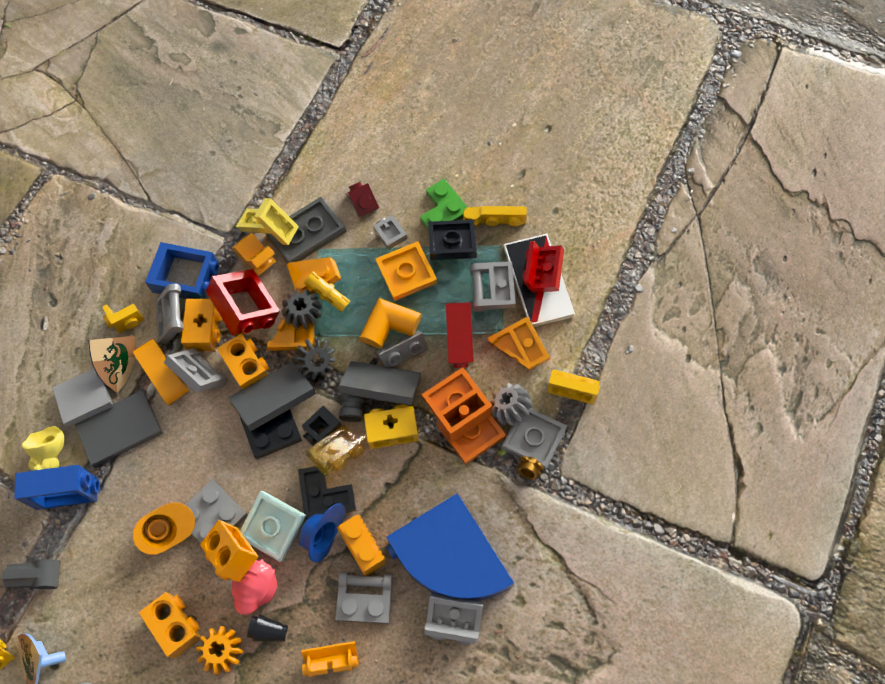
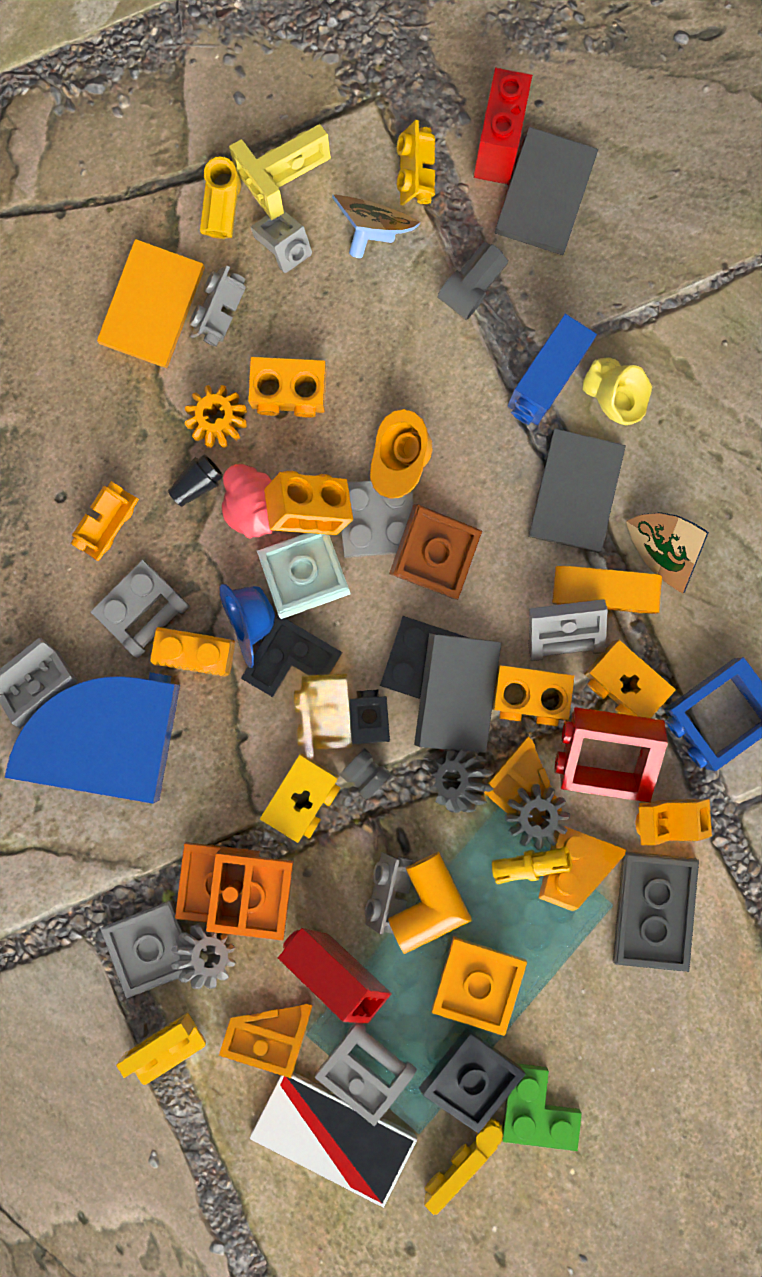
camera: 130 degrees right, 20 degrees up
light grey tile [52,368,113,428] -> none
yellow bracket [103,303,144,334] -> none
light grey plate [156,284,184,345] -> none
light yellow bracket [236,198,299,245] -> none
dark grey tile [339,361,421,405] -> none
dark red bracket [345,181,379,217] -> none
light grey bracket [373,215,408,250] -> none
pearl gold plate [518,456,544,480] -> none
red bracket [523,241,564,293] -> none
none -> dark orange plate [389,504,482,600]

